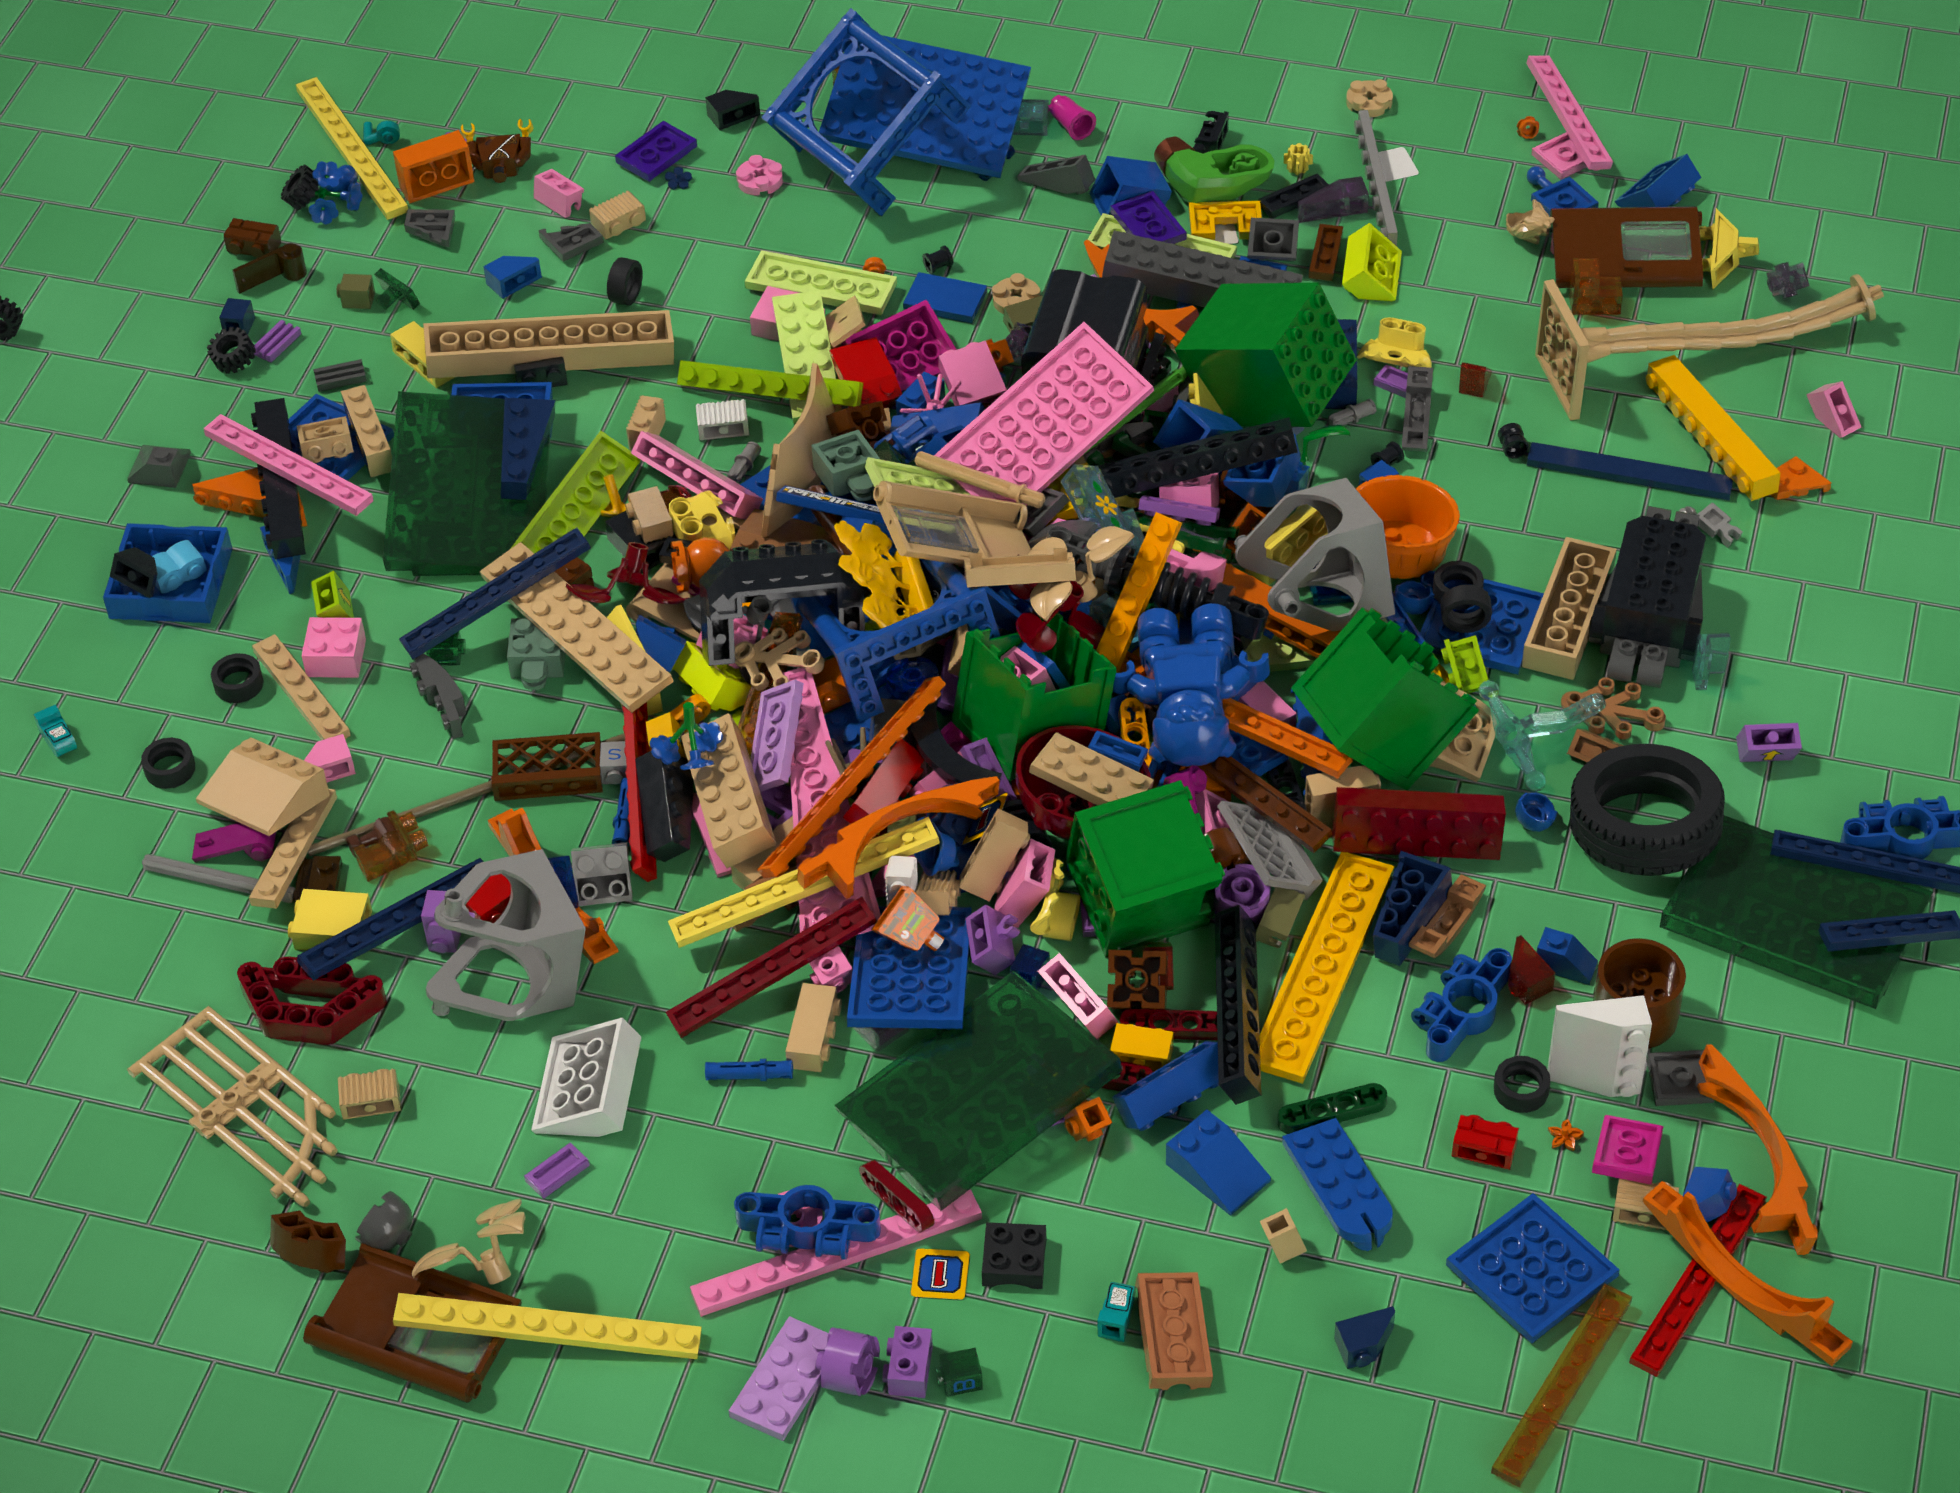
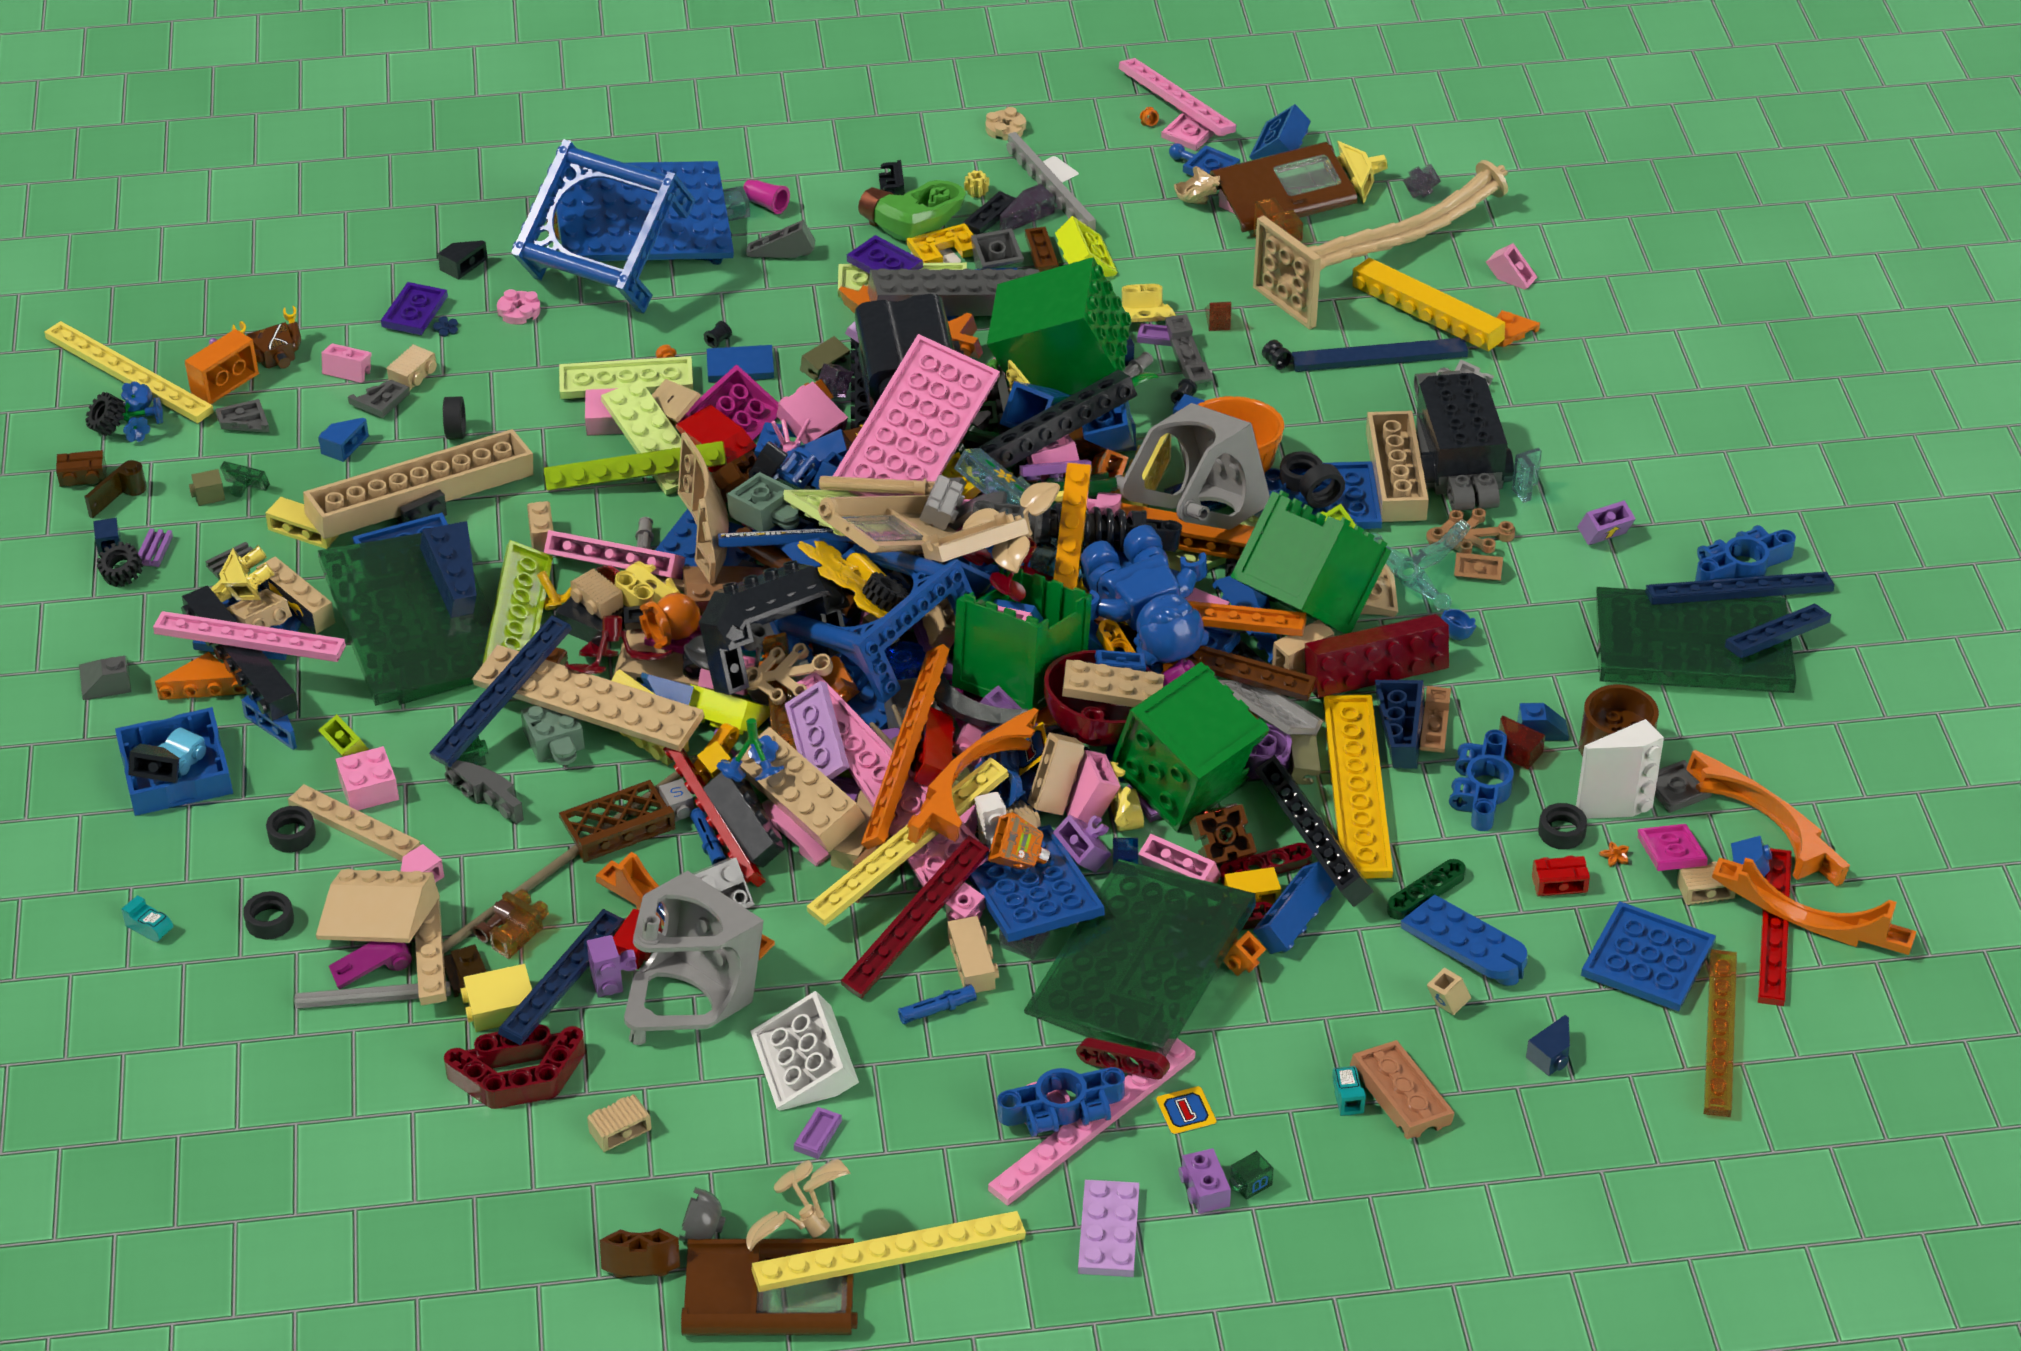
camera: 25 degrees left, 5 degrees down
tan piece [127,1006,337,1207] -> none
teal plate [363,121,400,145] -> none
white brick [696,399,749,440] -> none
medium lavender brick [816,1327,880,1396] -> none
black brick [982,1222,1047,1289] -> none
tan plate [992,273,1040,314] -> none
blue slope [1089,156,1172,215] -> none
blue slope [1166,1109,1271,1216] -> none
black tyre [1570,744,1725,876] -> none
none -> light yellow connector [211,545,275,602]
none -> black piece [749,441,788,479]
none -> black tyre [862,572,909,612]
none -> light grey brick [920,475,965,530]

